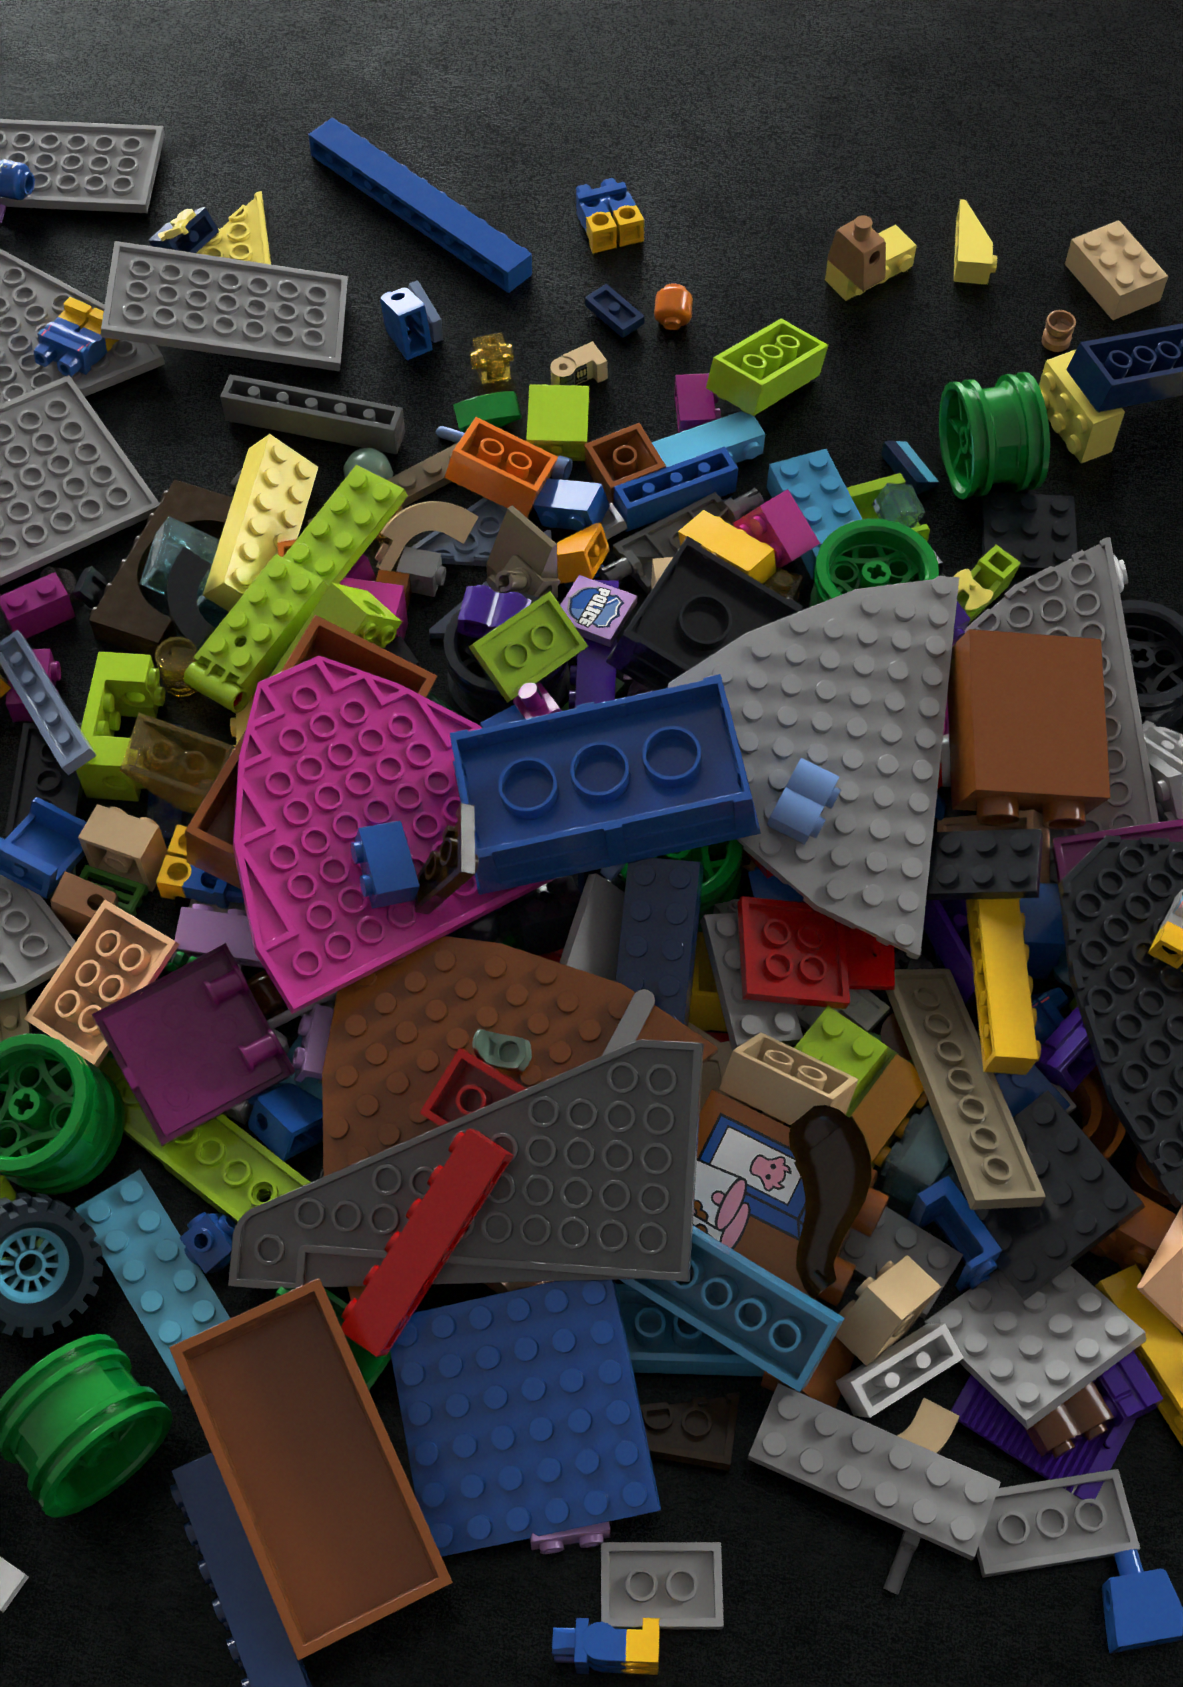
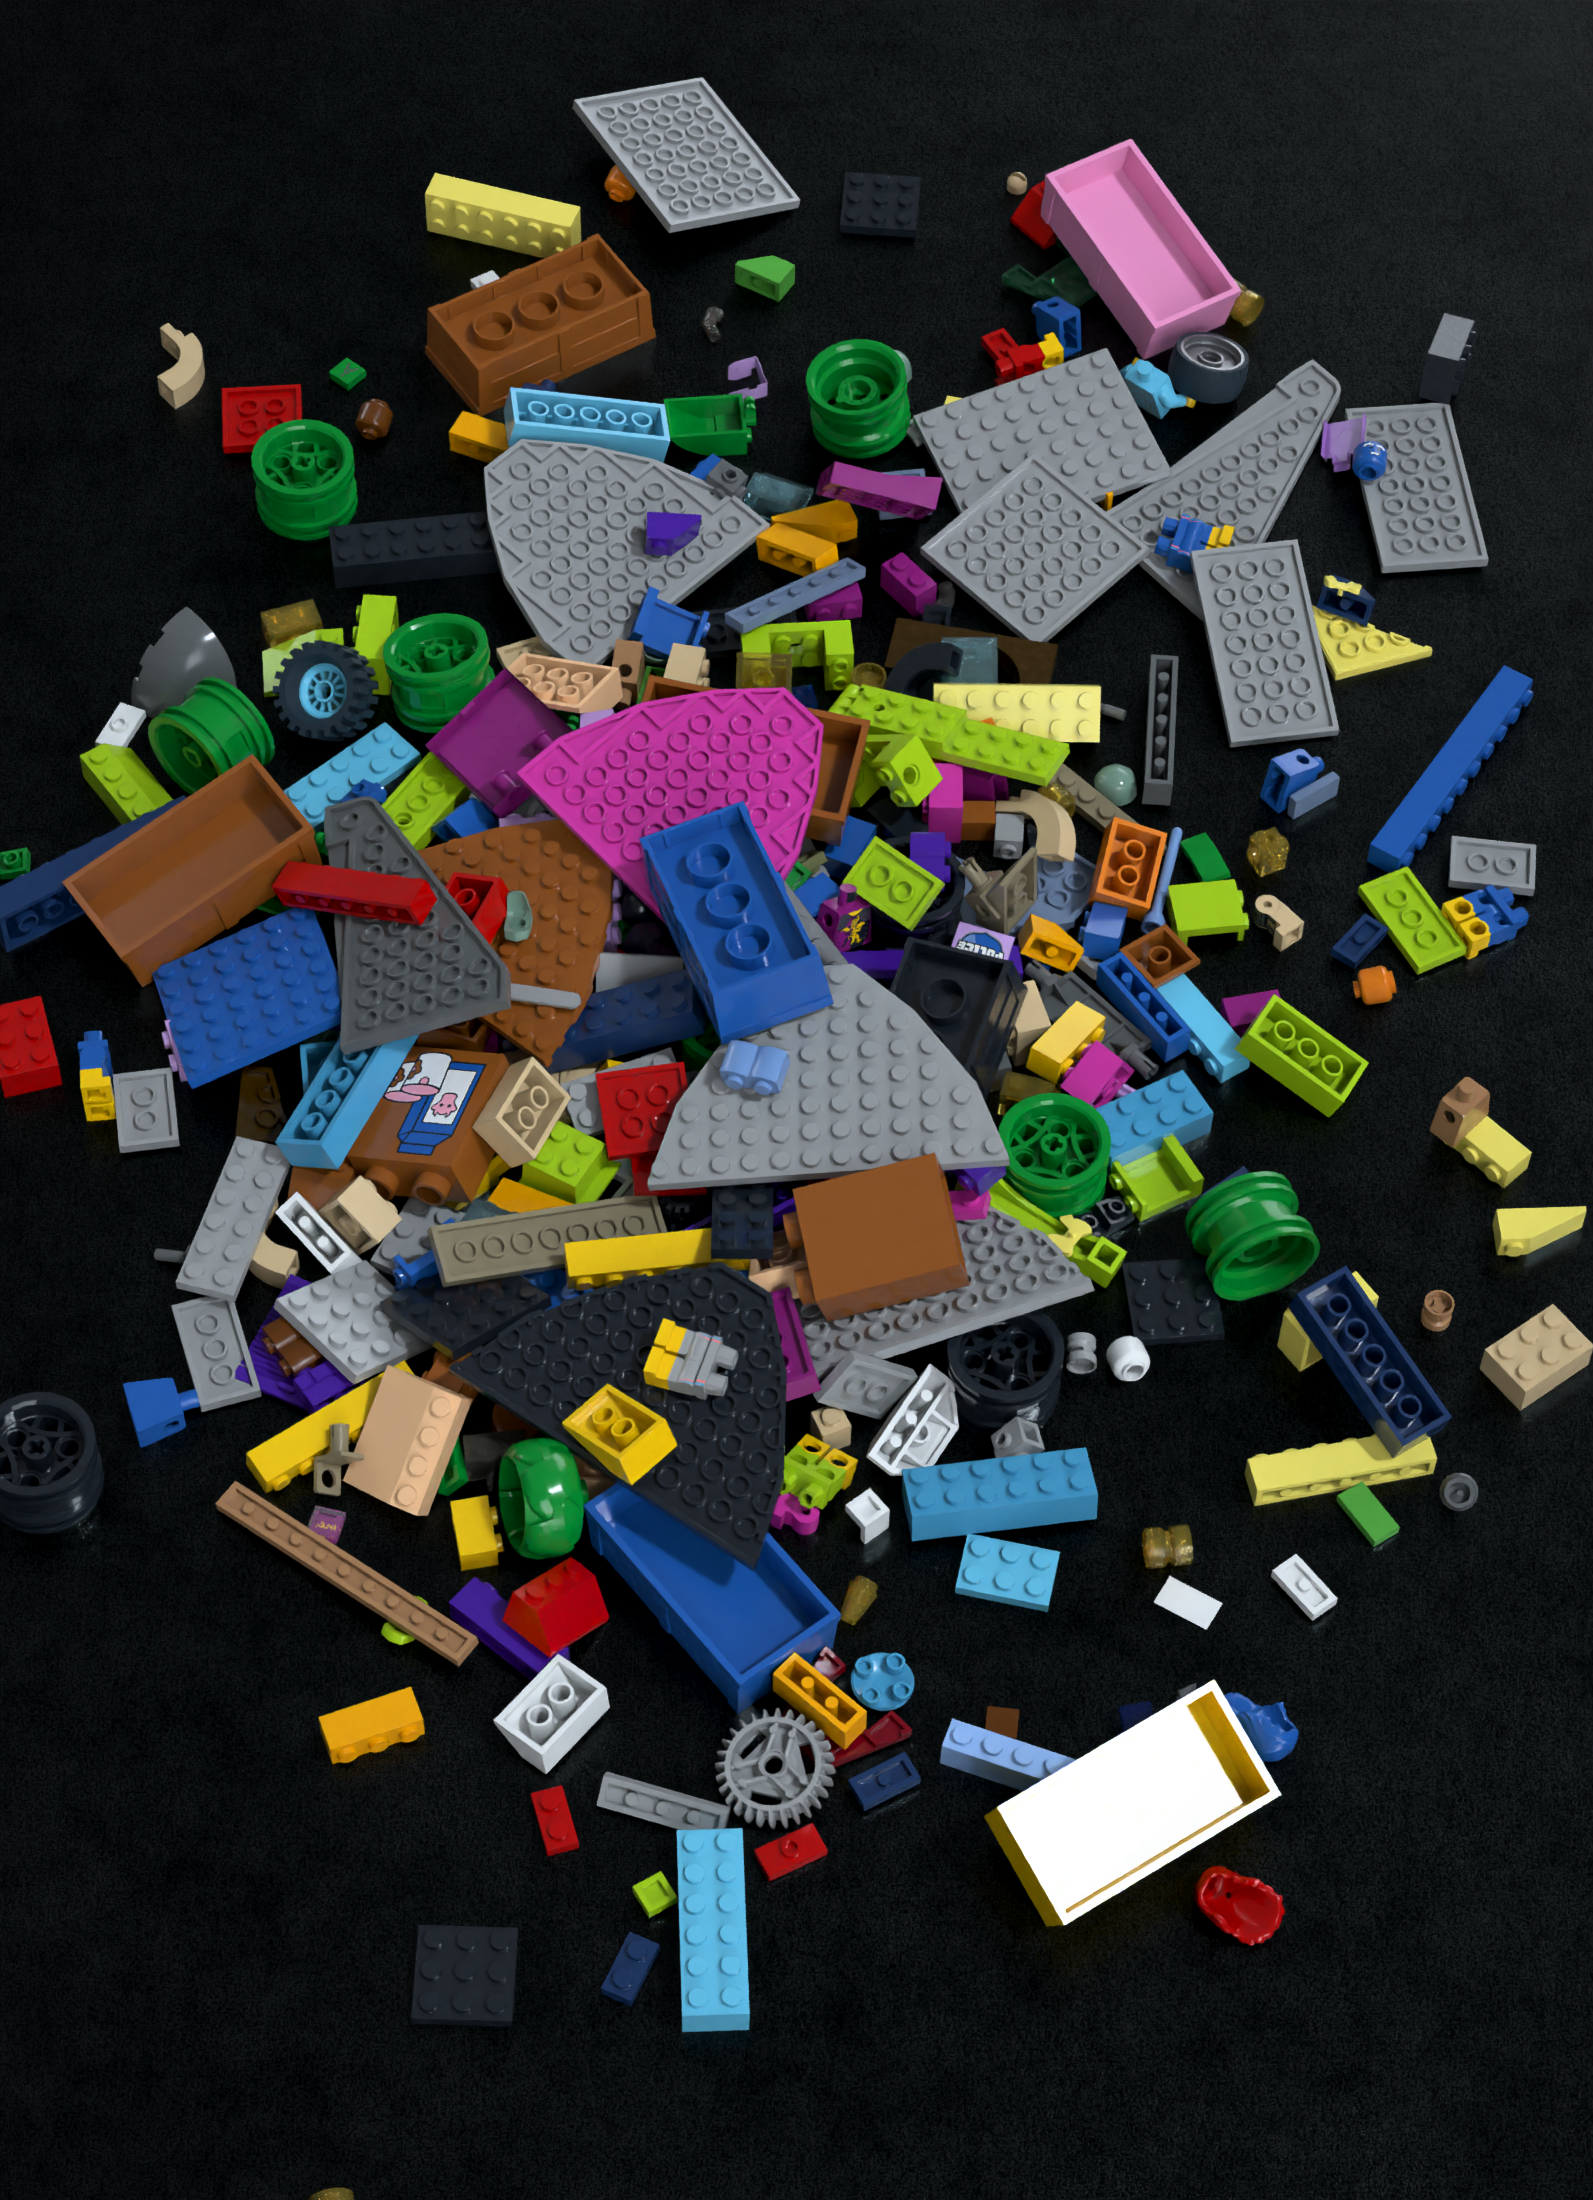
camera: 80 degrees right, 5 degrees down
blue brick [351,821,420,909] -> none
dark brown wing [415,803,479,915] -> none
dark brown animal [789,1105,872,1299] -> none
clear light blue brick [872,483,925,528] -> none
none -> lime slope [80,743,173,825]
none -> lime plate [1358,866,1467,975]
none -> light grey plate [1448,836,1536,896]

